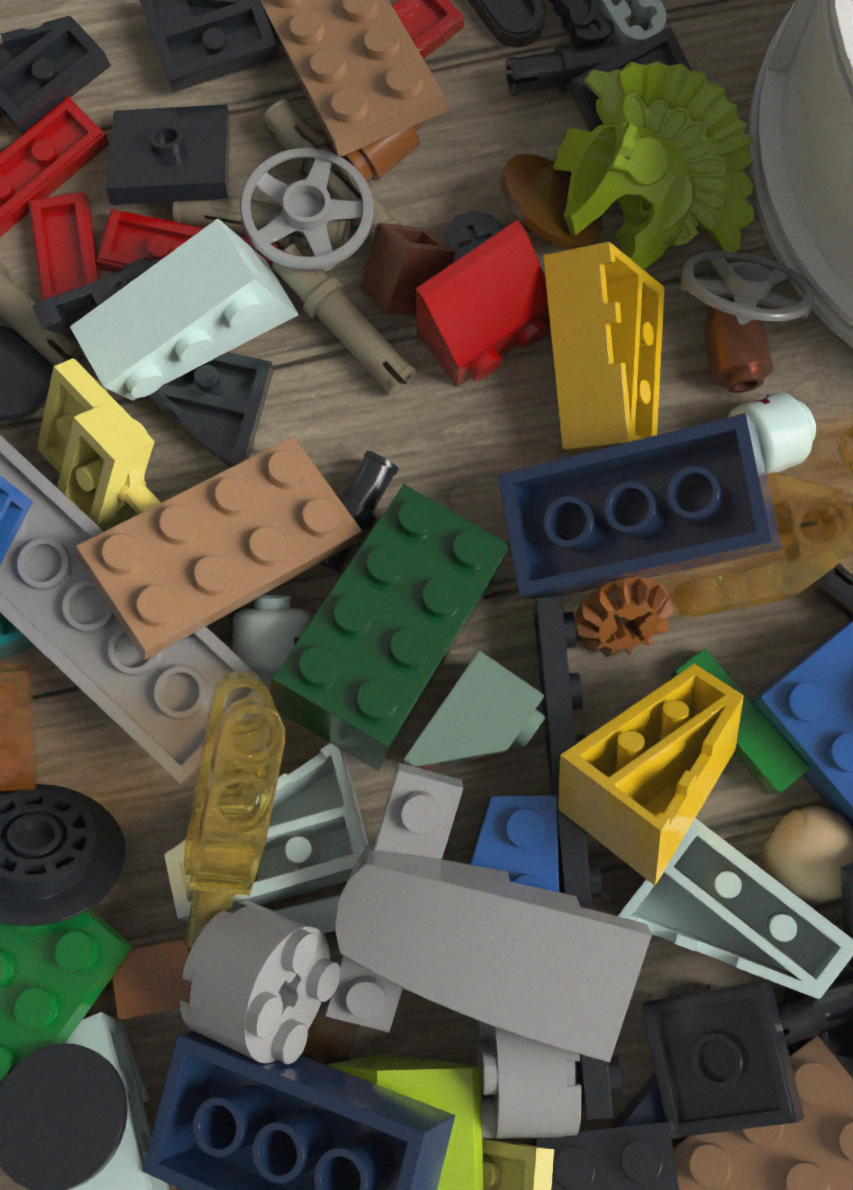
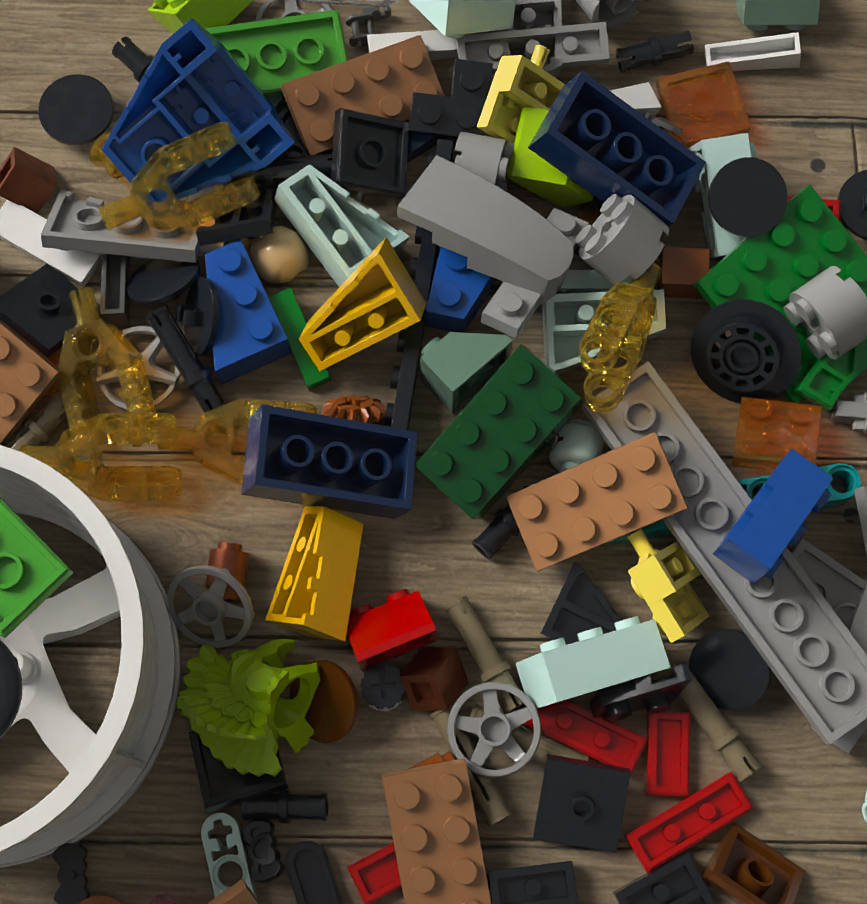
camera: 165 degrees left, 5 degrees down
light aqua head [727,392,816,477] -> none

